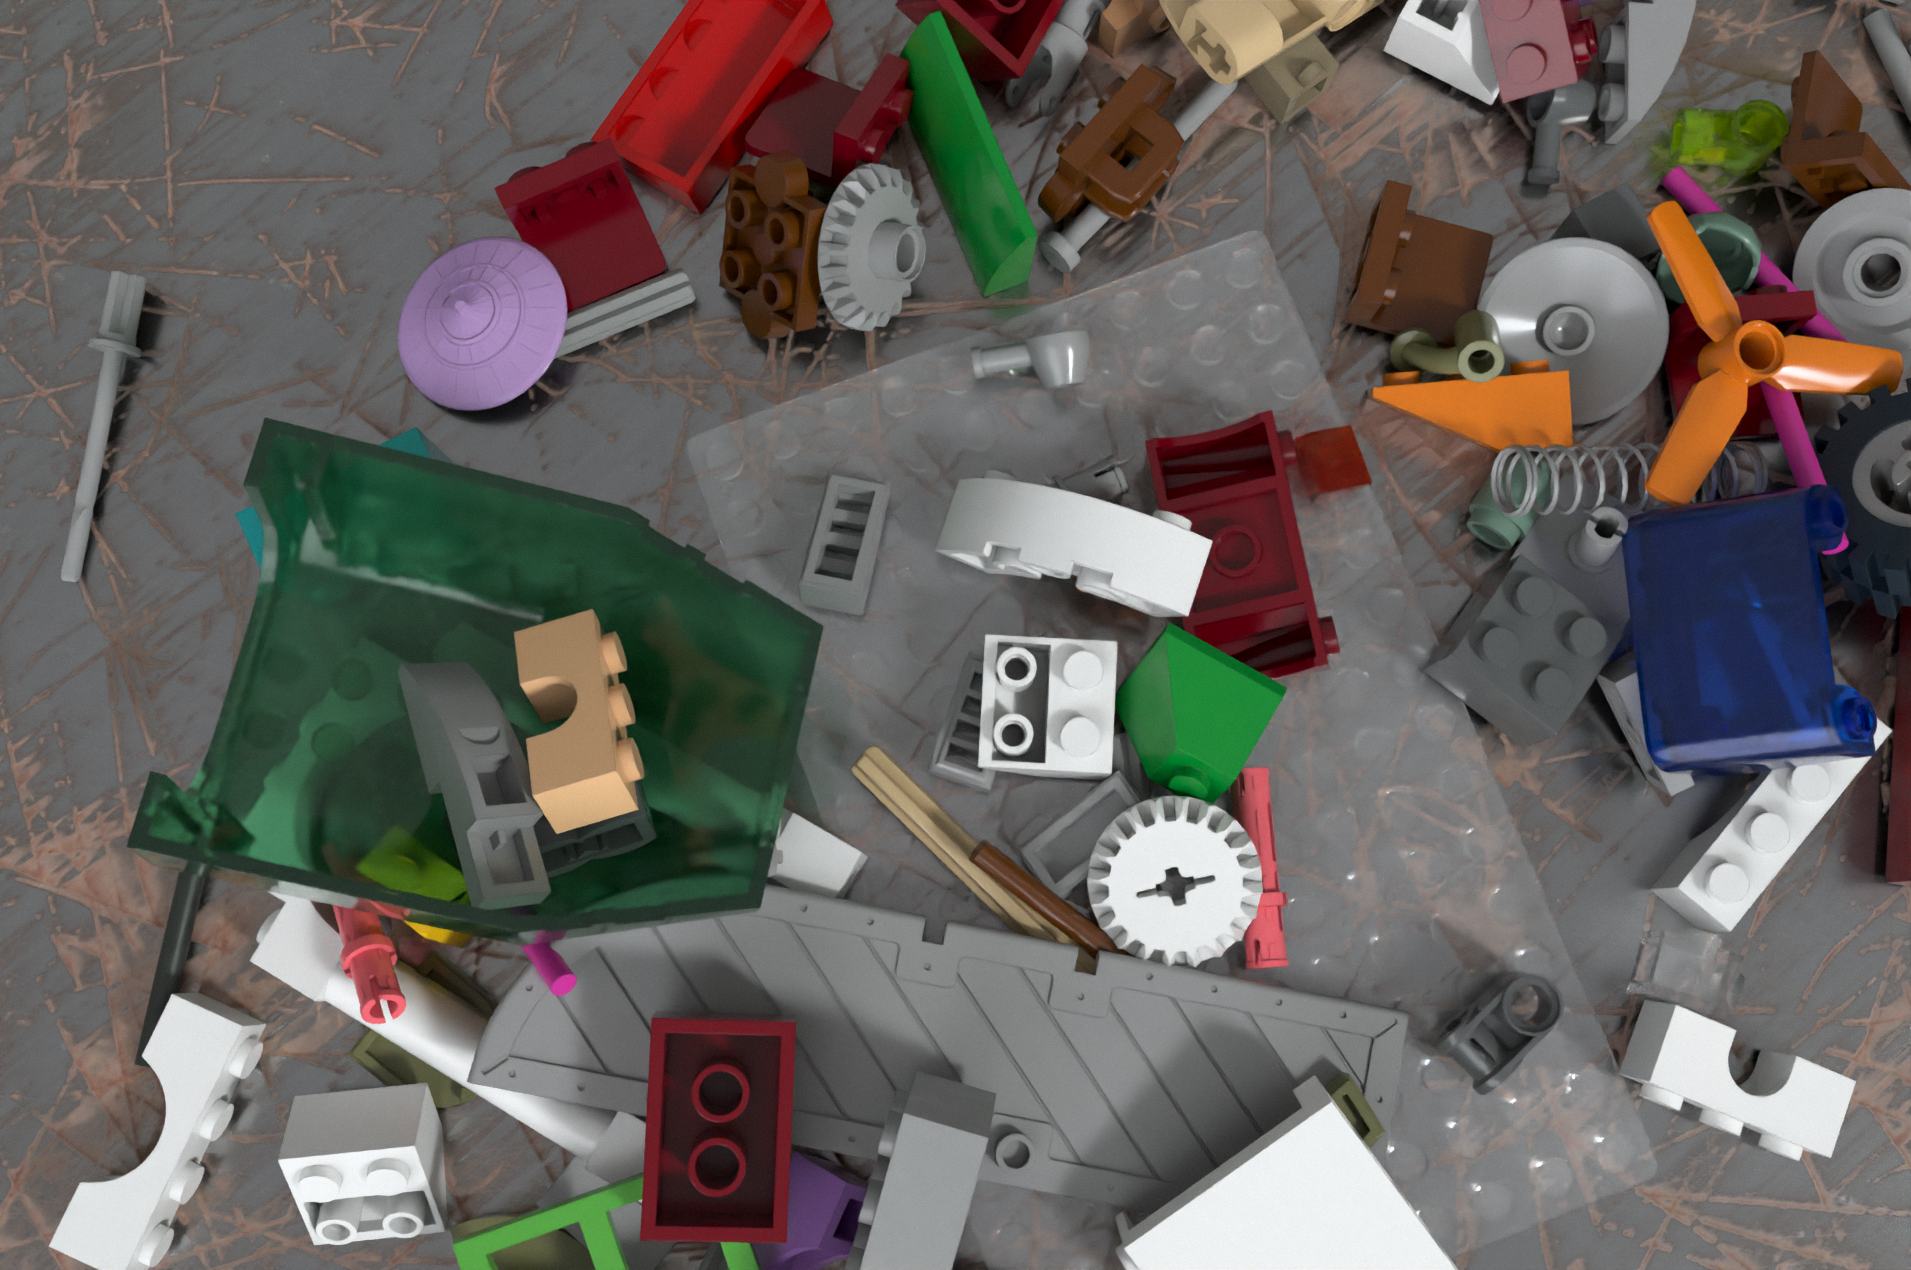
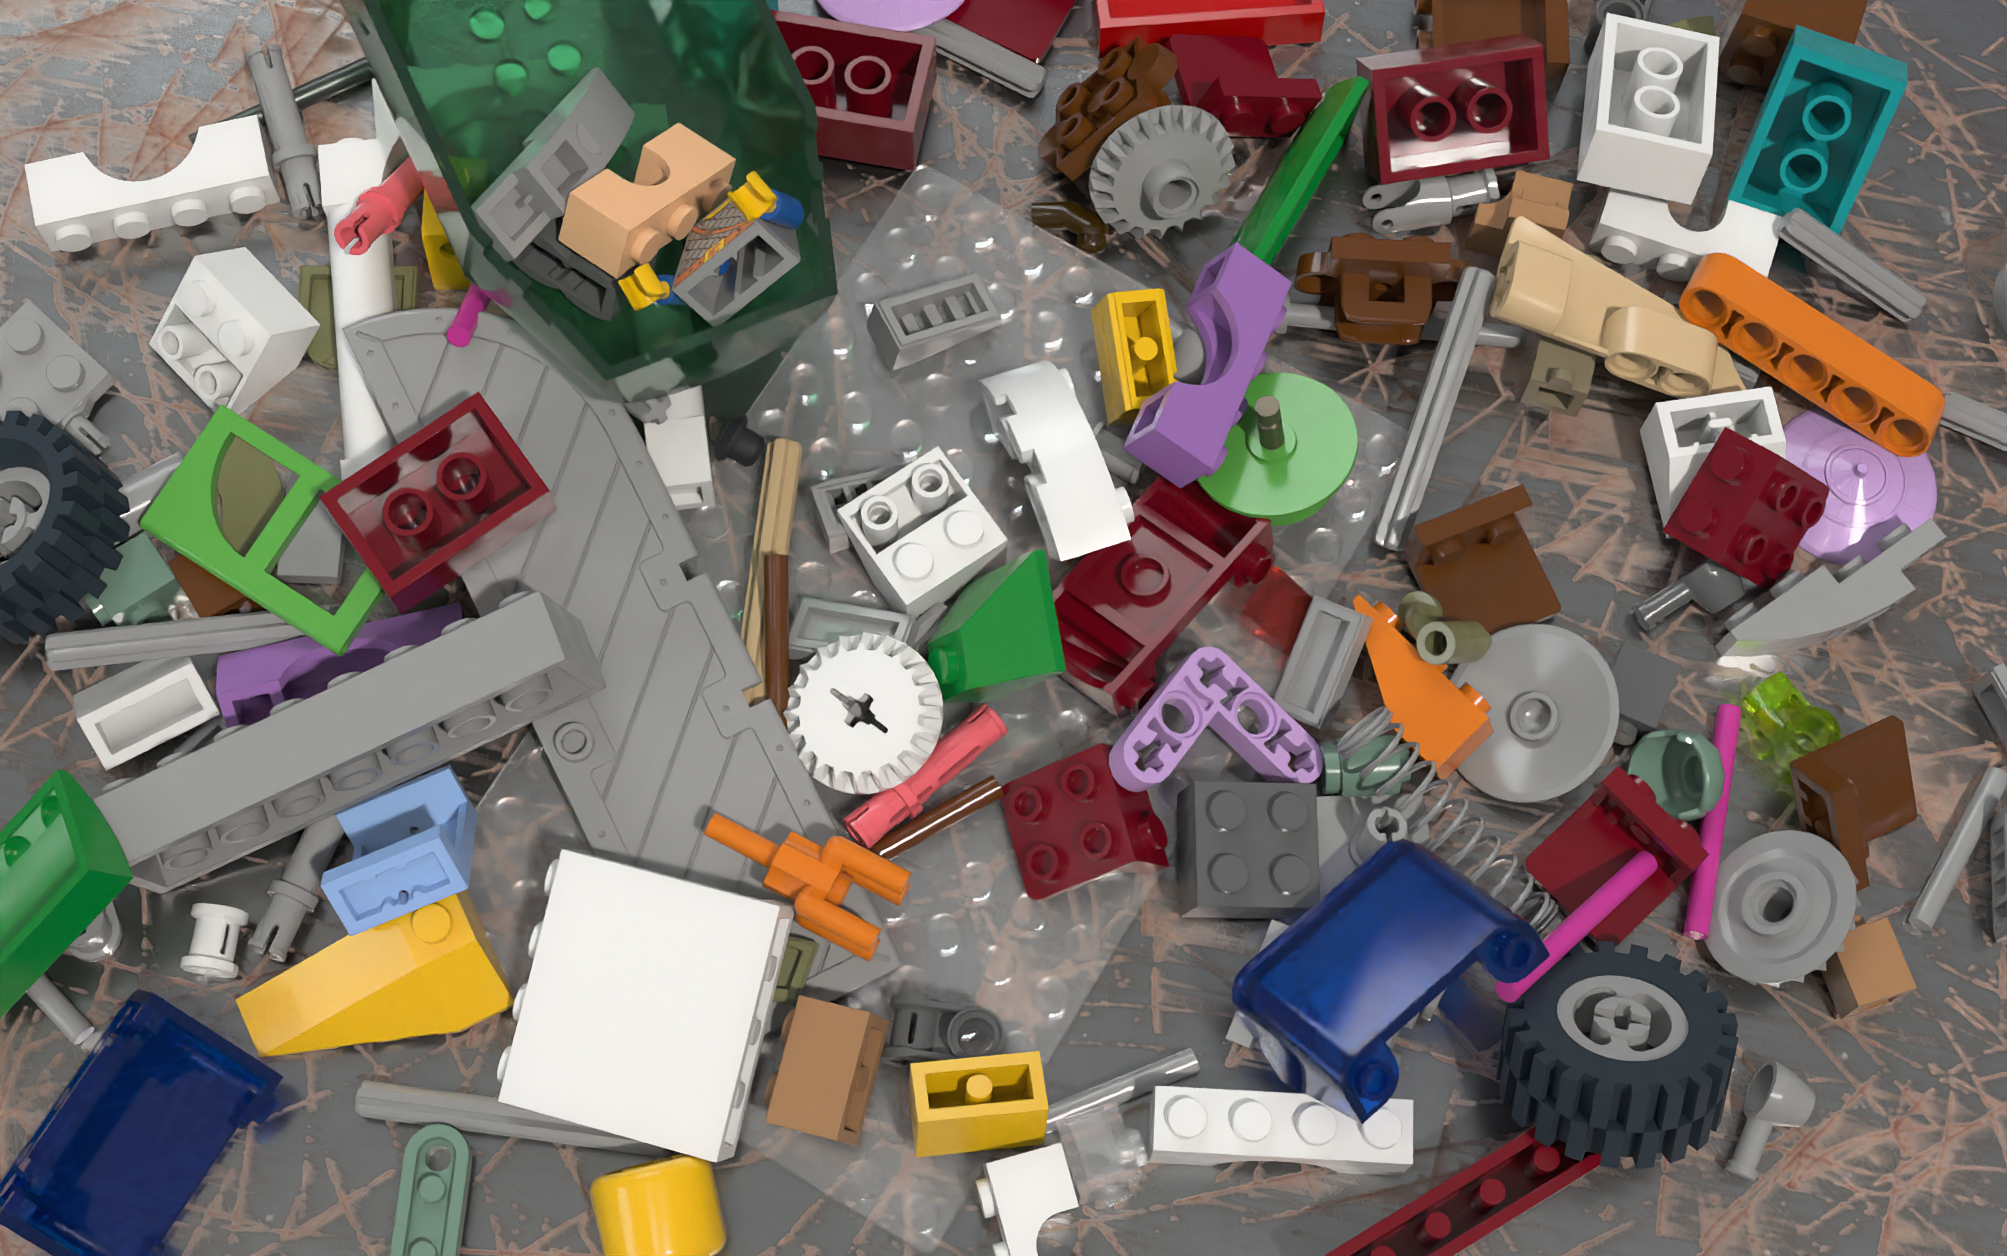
camera: 45 degrees right, 10 degrees down
orange piece [1644,200,1904,507] -> none
none -> light grey pin [245,44,325,219]
none -> torso [618,171,805,329]
none -> orange plant [704,813,912,962]
none -> black piece [714,415,765,467]
none -> dark red brick [742,9,936,171]
none -> medium nougat brick [764,995,890,1146]
none -> reddish brown bar [869,775,1004,861]
none -> yellow brick [908,1051,1049,1158]
none -> dark red bracket [1000,743,1170,901]
none -> dark brown arm [1031,201,1110,254]
none -> light grey bar [1045,1048,1200,1134]
none -> yellow brick [1090,288,1179,426]
none -> lavender beam [1109,646,1323,792]
none -> medium lavender arch [1123,242,1292,488]
none -> piece [1196,373,1358,526]
none -> light grey tile [1272,595,1374,732]
none -> light grey axle [1372,267,1497,552]

